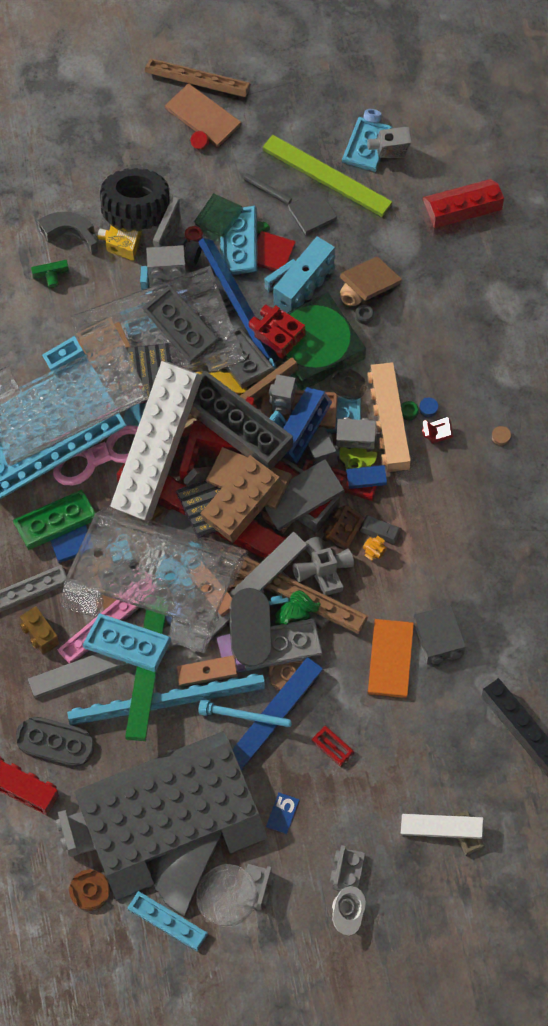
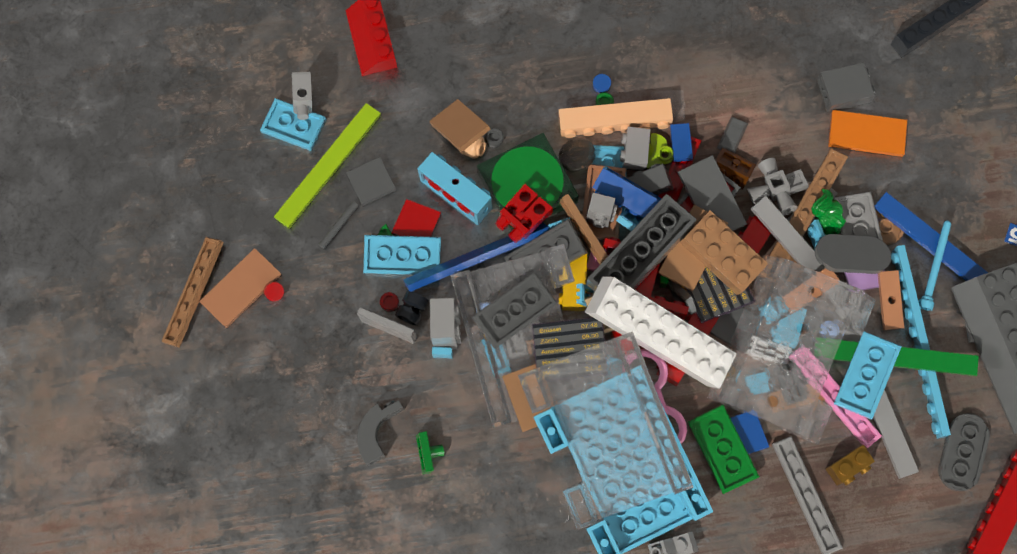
camera: 85 degrees left, 10 degrees up
yellow torso [98,225,142,261] -> none
black tyre [100,168,170,231] -> none
clear green tile [194,193,243,238] -> none
medium azure tile [264,259,295,292] -> none
red tile [312,725,354,767] -> none
light blue tile [363,109,382,123] -> none
light orange gear [363,536,387,560] -> none
bracket [422,418,454,444] -> none
medium nougat tile [492,426,511,446] -> none

